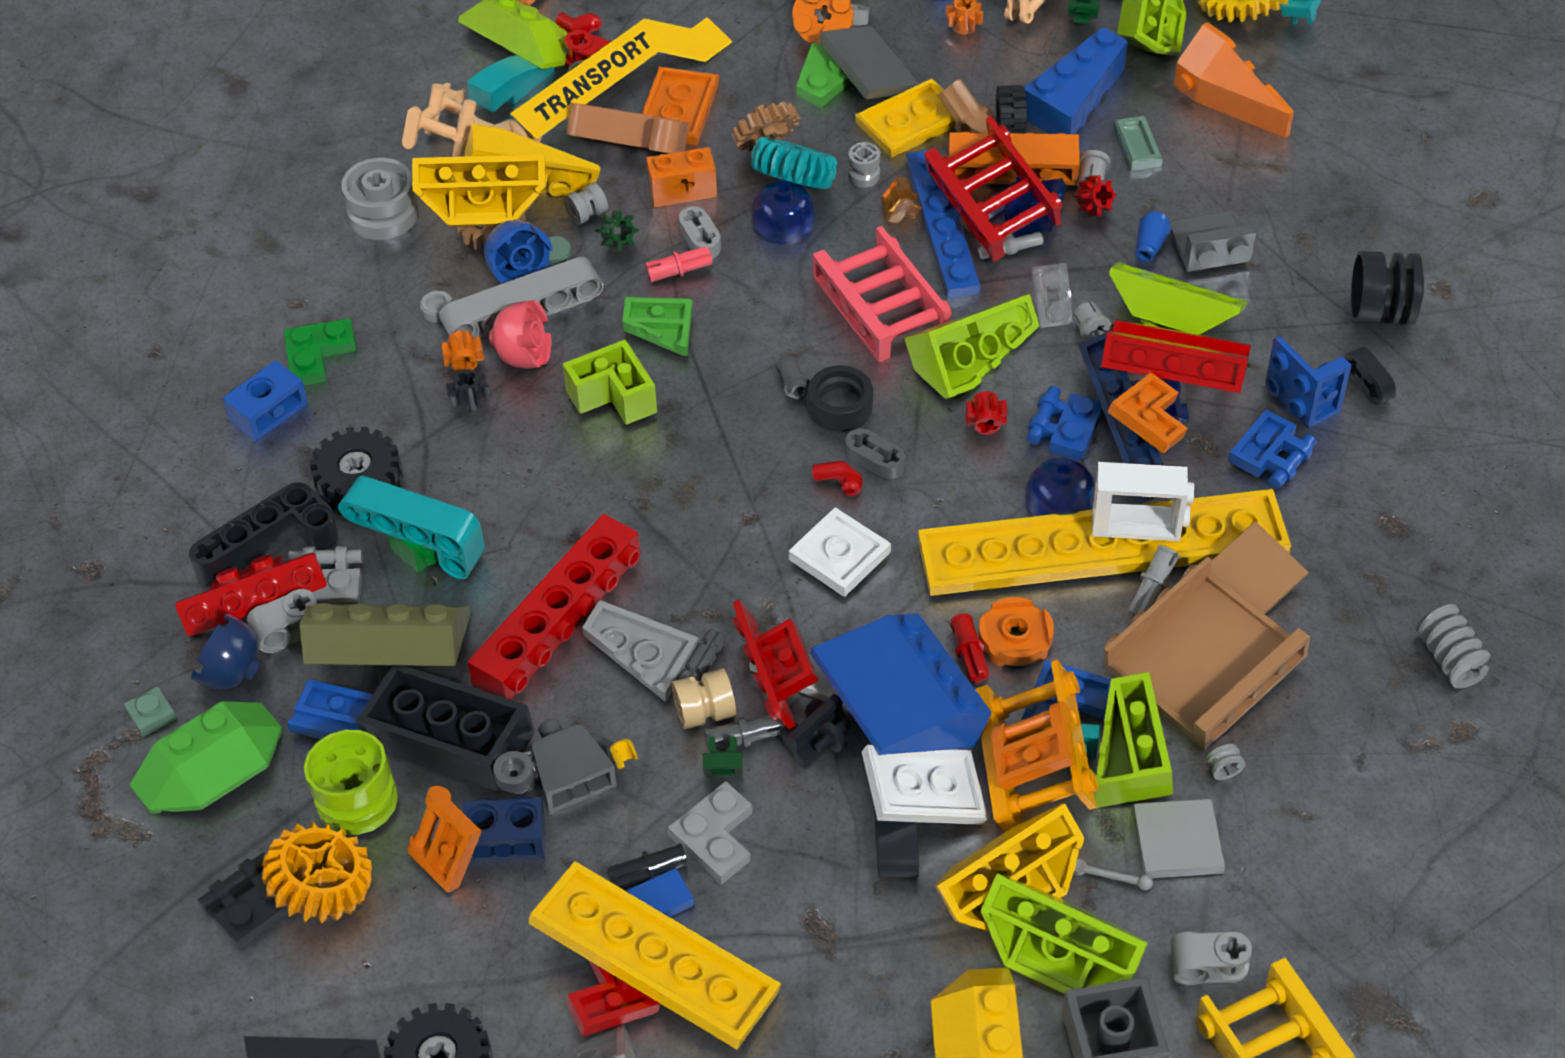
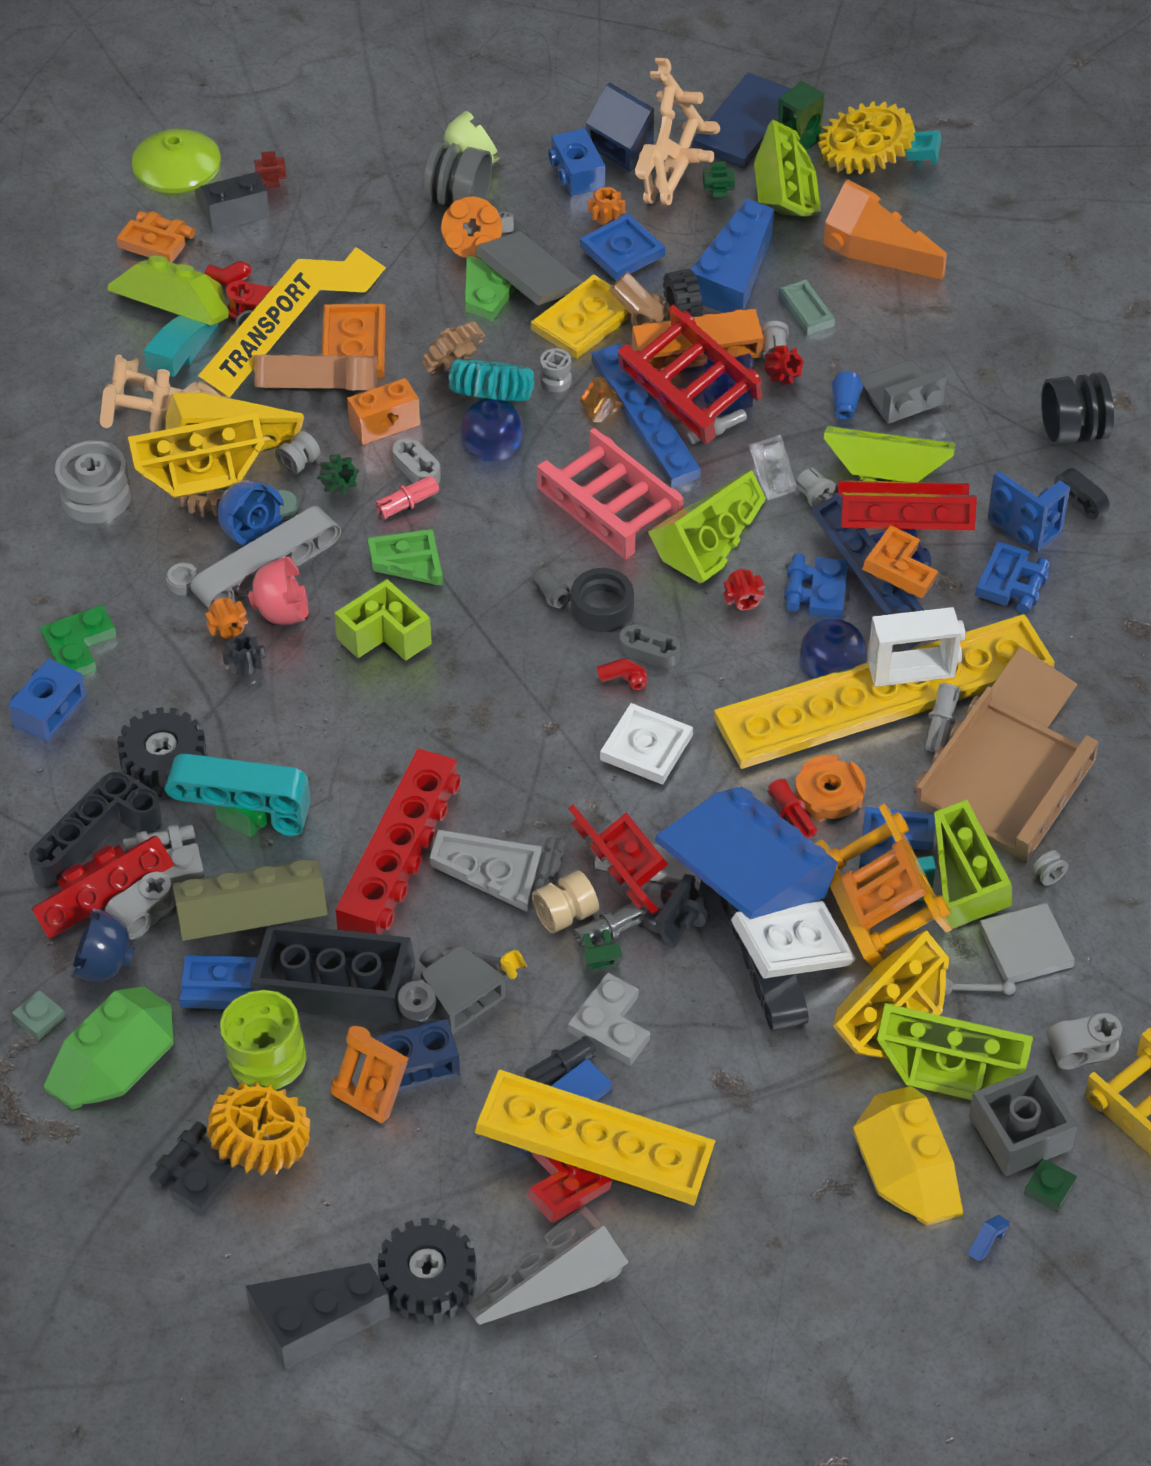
camera: 15 degrees left, 0 degrees up
none -> blue plate [580,213,665,281]

